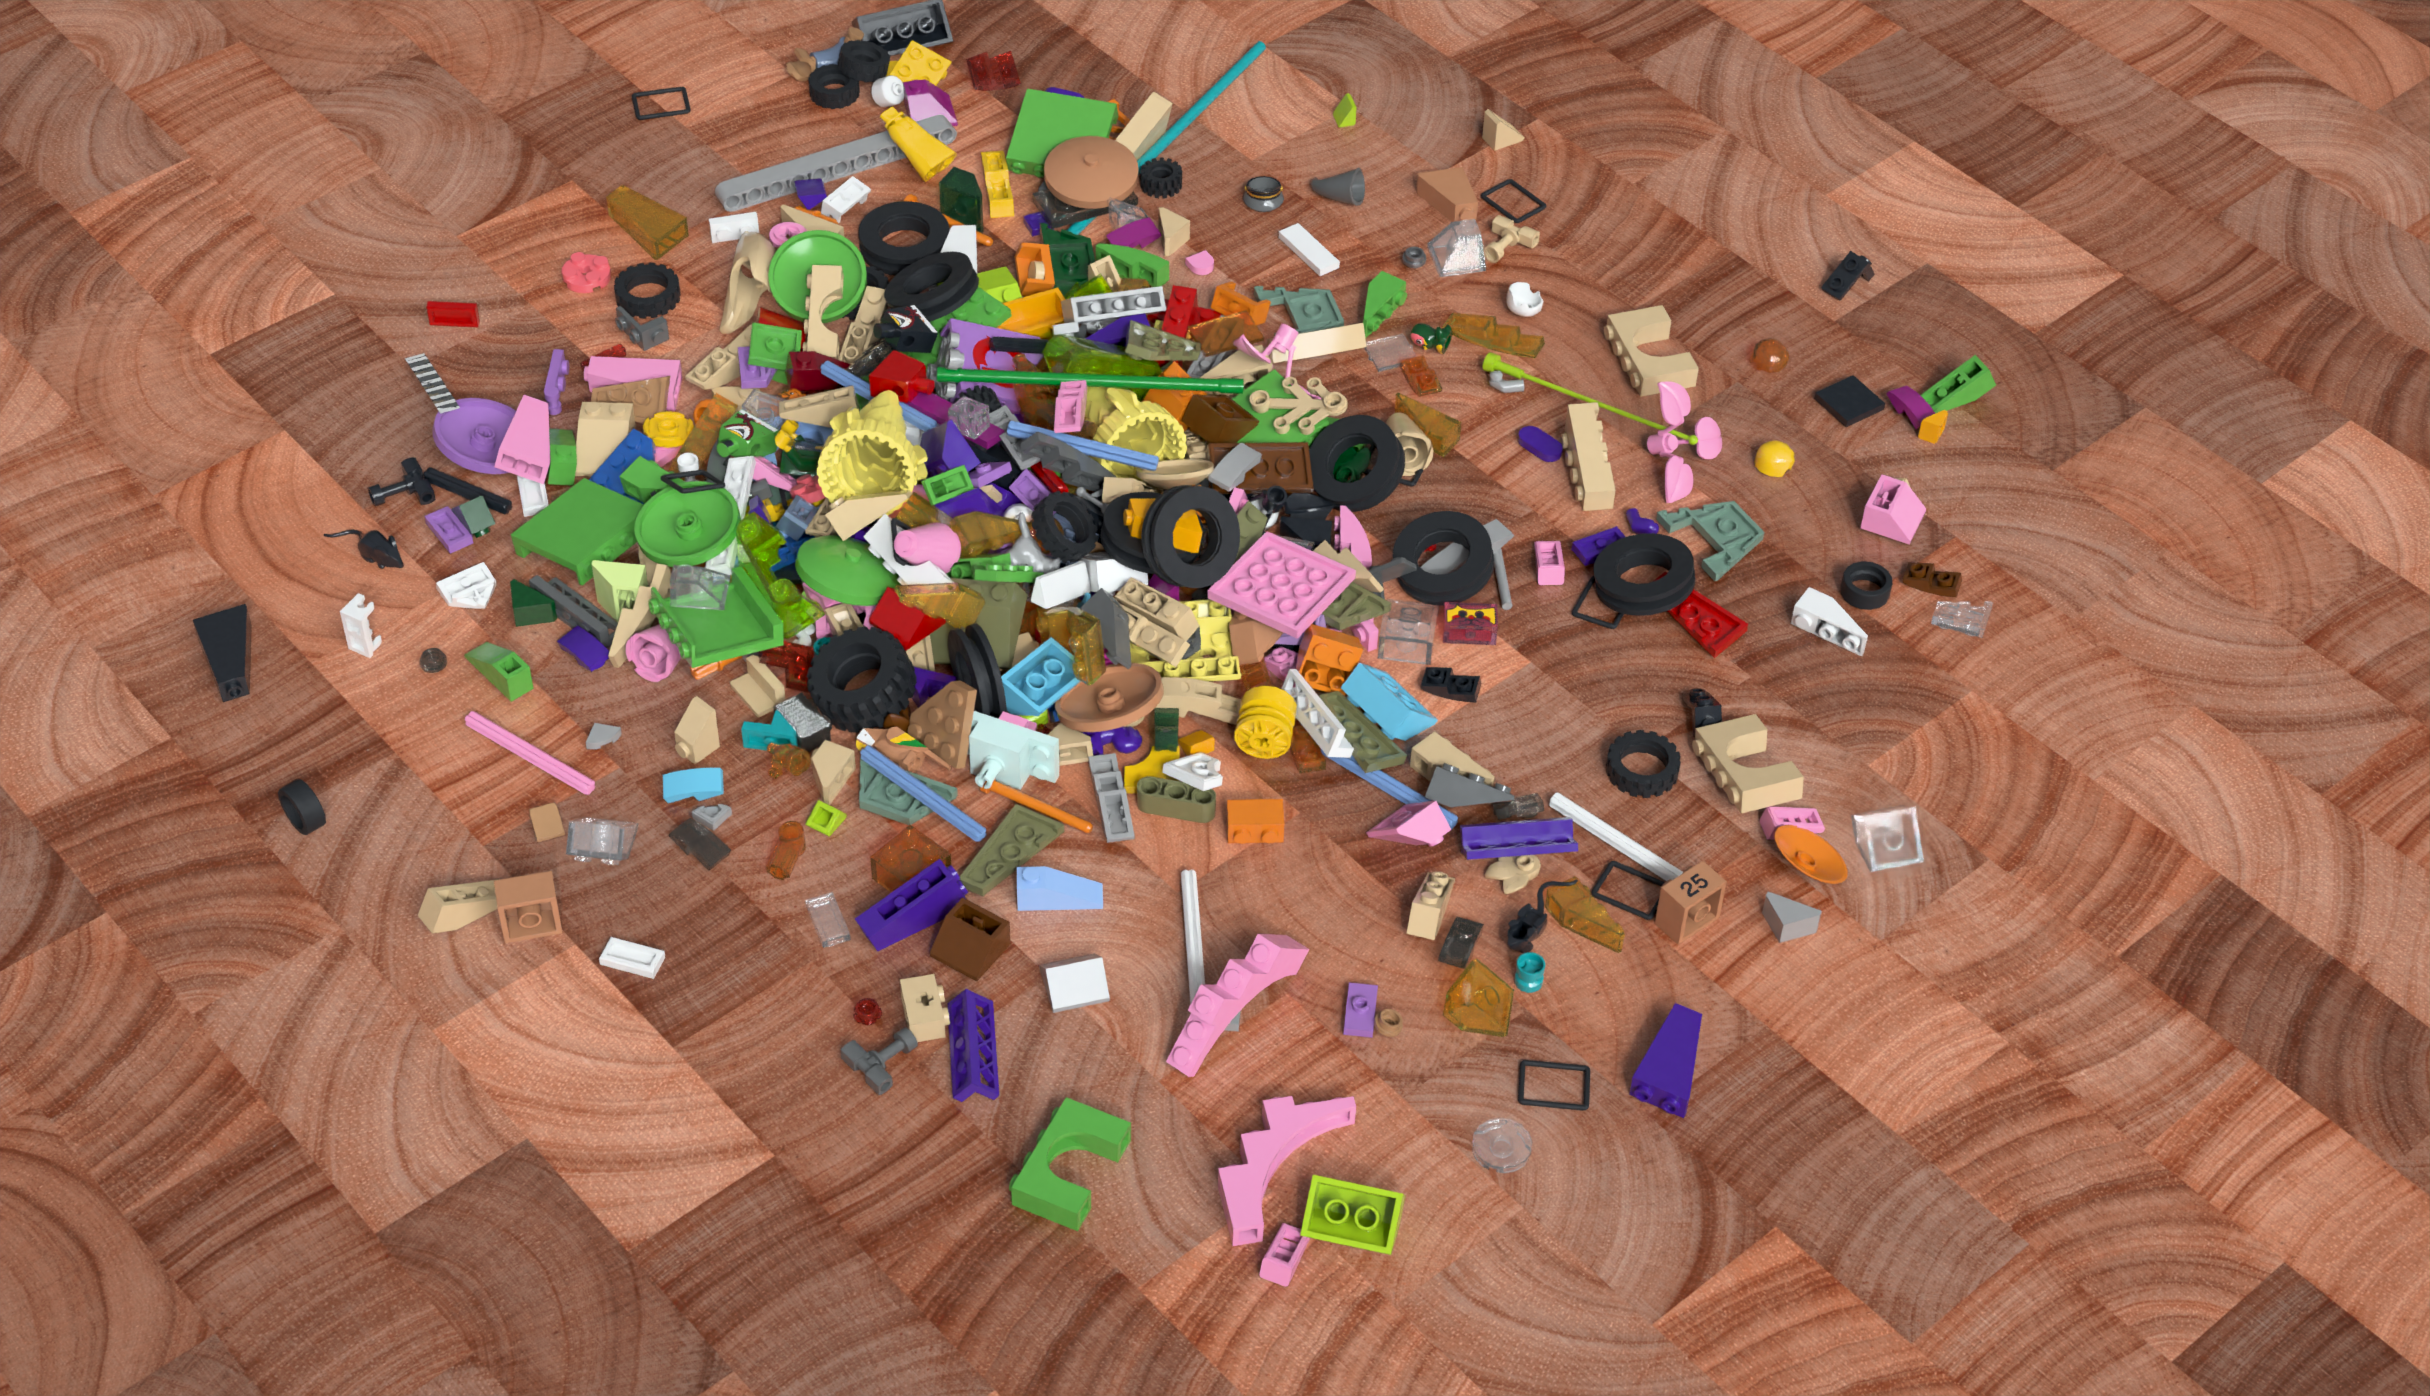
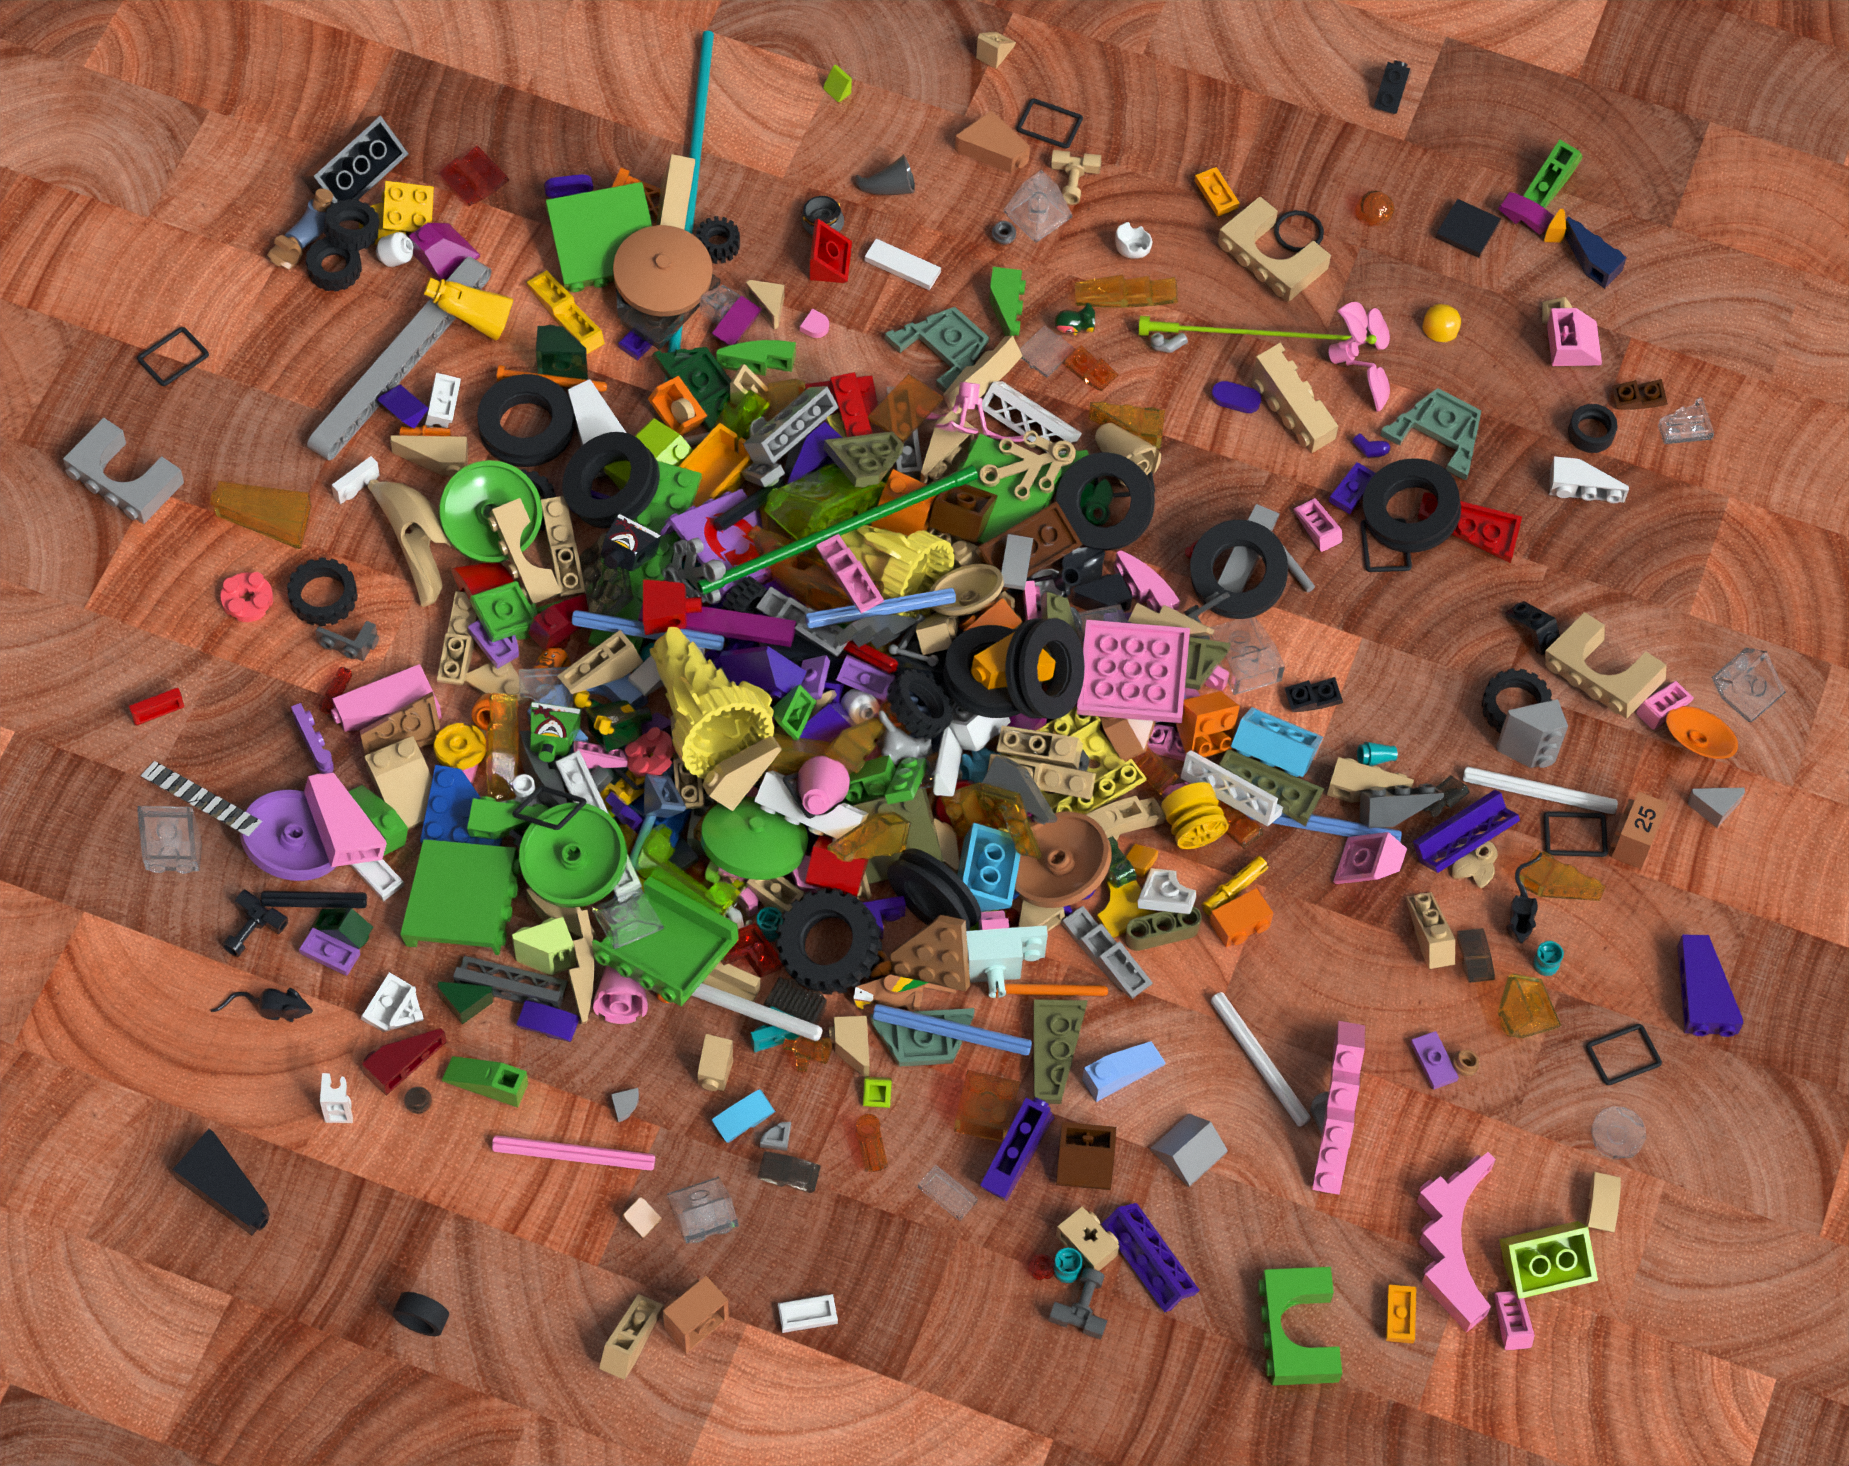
camera: 30 degrees left, 15 degrees up
bright pink gear [769,222,807,247] -> none
clear brick [948,396,990,439] -> none
orange panel [1211,281,1271,328] -> none
clear pink brick [1443,602,1498,645] -> none
none -> light grey arch [63,418,184,524]
none -> clear slope [137,806,202,874]
none -> dark red slope [362,1028,447,1096]
none -> white axle [692,983,823,1041]
none -> red slope [810,219,852,283]
none -> white fence [982,381,1082,455]
none -> teal wheel [1053,1247,1083,1283]
none -> light orange plate [1194,167,1239,217]
none -> yellow pin [1201,856,1268,916]
none -> black piece [1274,210,1324,252]
none -> teal cone [1357,741,1398,766]
none -> light orange plate [1386,1285,1416,1344]
none -> light grey slope [1496,699,1568,768]
none -> dark blue slope [1564,216,1627,289]
none -> tan slope [1586,1172,1621,1232]

